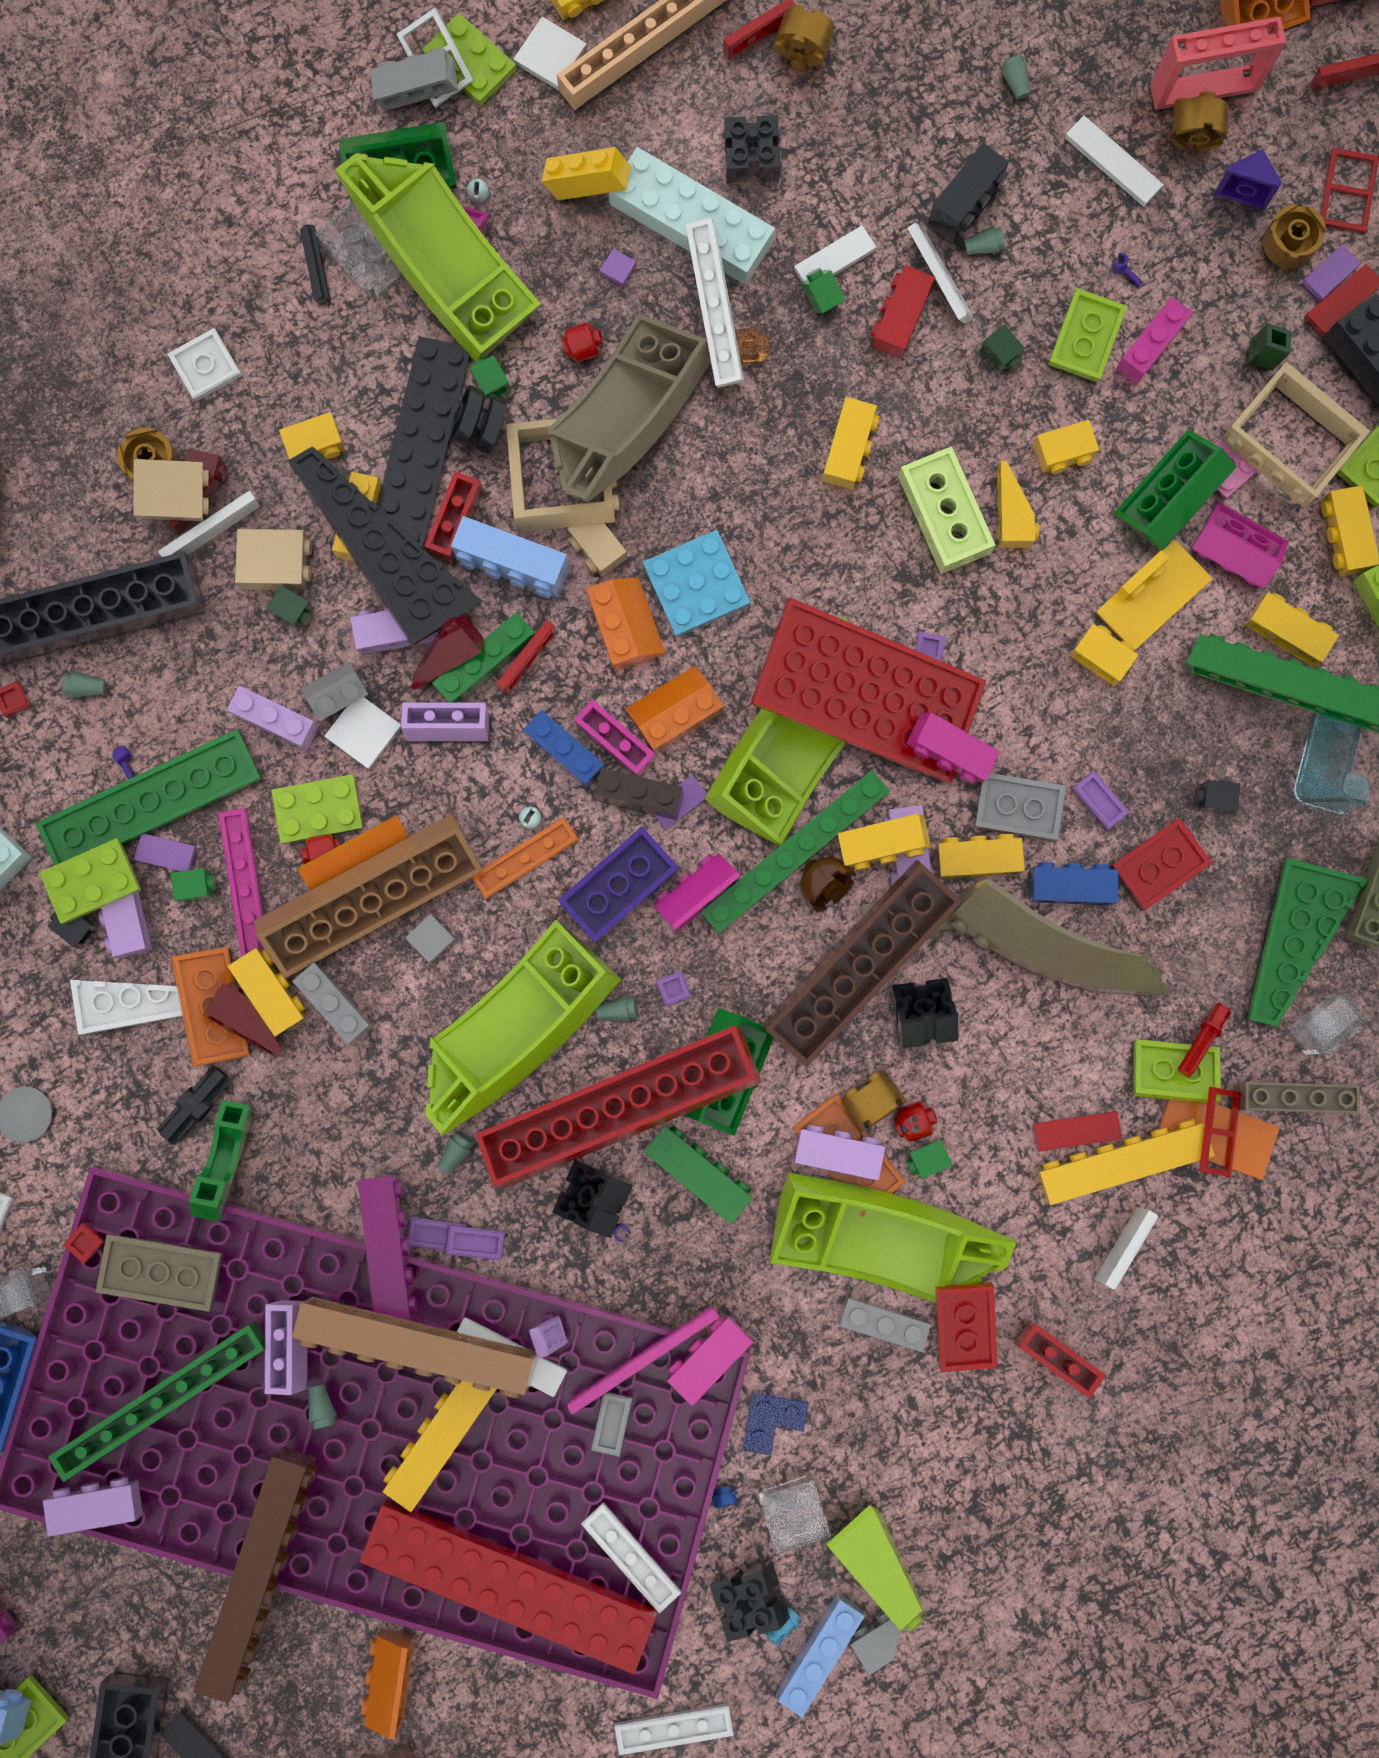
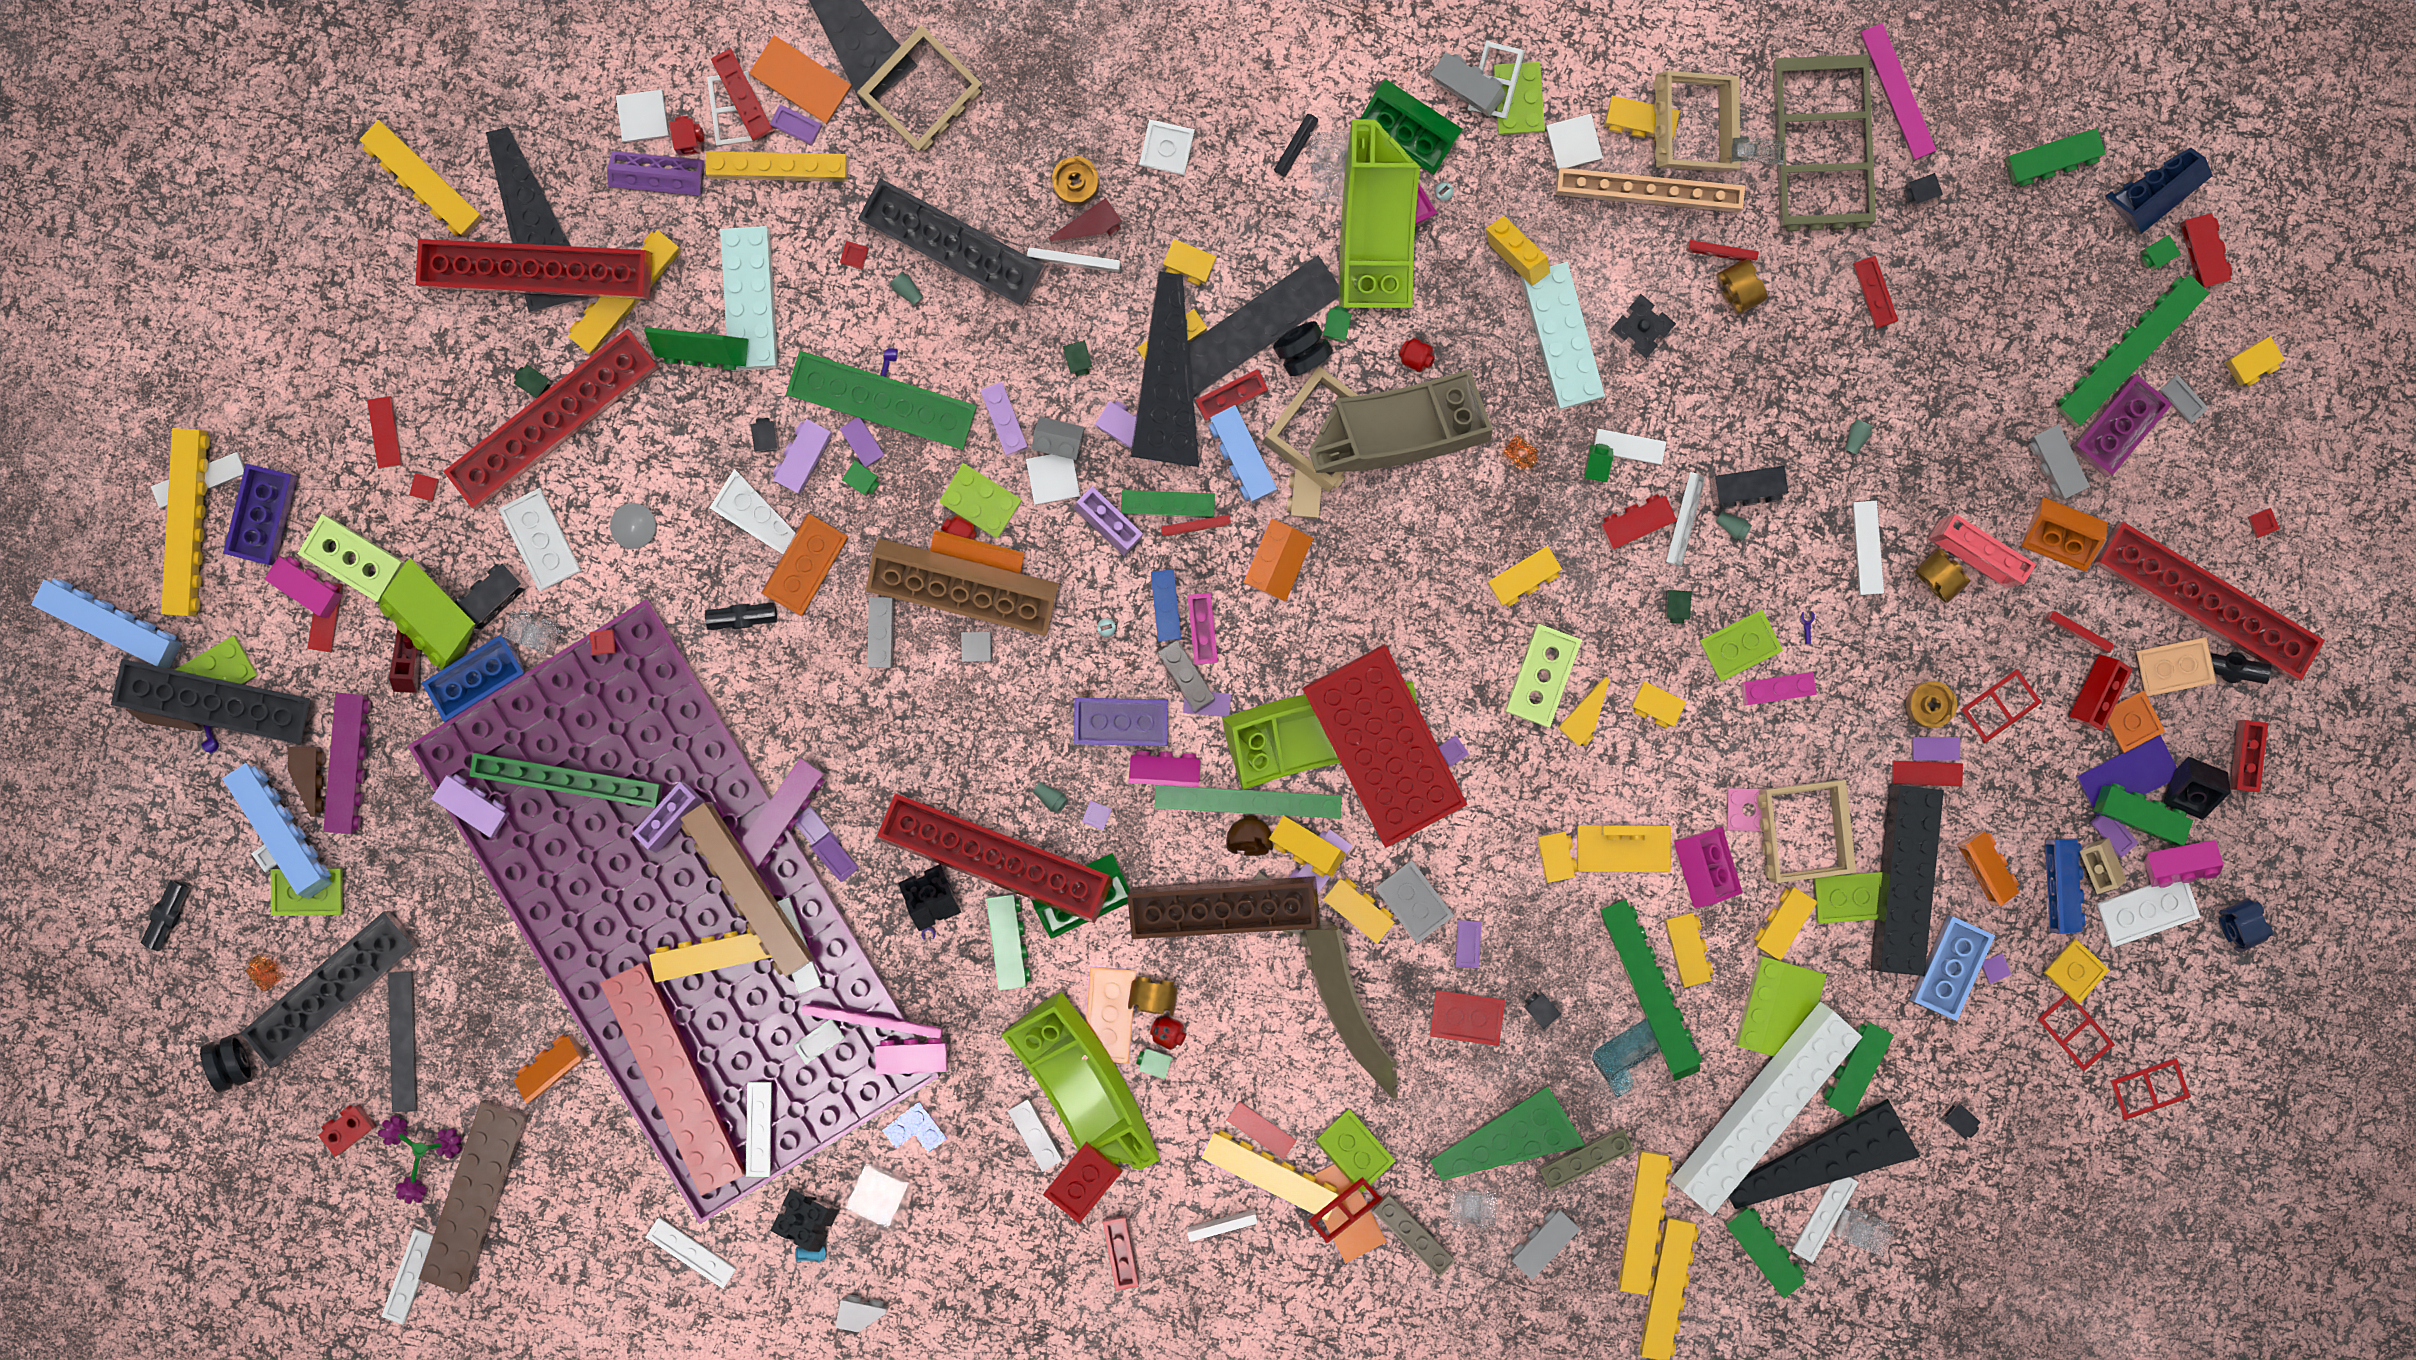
camera: 45 degrees right, 5 degrees up
lime plate [39,838,141,924] -> none
dark tan plate [96,1234,223,1312] -> none
tan brick [134,459,209,521] -> none
green arch [189,1100,252,1222] -> none
reddish brown brick [194,1447,318,1703] -> none
dark red slope [202,983,283,1058] -> none
dark pink tile [218,808,265,957] -> none
yellow brick [227,946,306,1037] -> none
tan brick [235,529,312,590] -> none
sand green cone [308,1384,337,1430] -> none
dark red slope [411,614,484,690] -> none
lime slope [425,920,622,1135] -> none
sand green cone [437,1131,475,1175] -> none
orange tile [472,817,579,900] -> none
lavender plate [529,1316,568,1359] -> none
medium lavender tile [600,248,637,287] -> none
orange slope [625,666,724,754] -> none
medium azure plate [643,530,751,637] -> none
white plate [686,217,744,388] -> none
blue plate [712,1486,738,1508] -> none
light blue brick [776,1592,865,1718] -> none
lavender brick [793,1124,885,1181] -> none
lime slope [826,1505,926,1632] -> none
black brick [892,978,959,1048] -> none
dark pink brick [906,712,1000,784] -> none
blue brick [1029,862,1118,906] -> none
green slope [1114,429,1237,551] -> none
red axle [1178,1003,1232,1077] -> none
dark purple slope [1214,149,1281,210] -> none
dark green brick [1249,323,1291,371] -> none

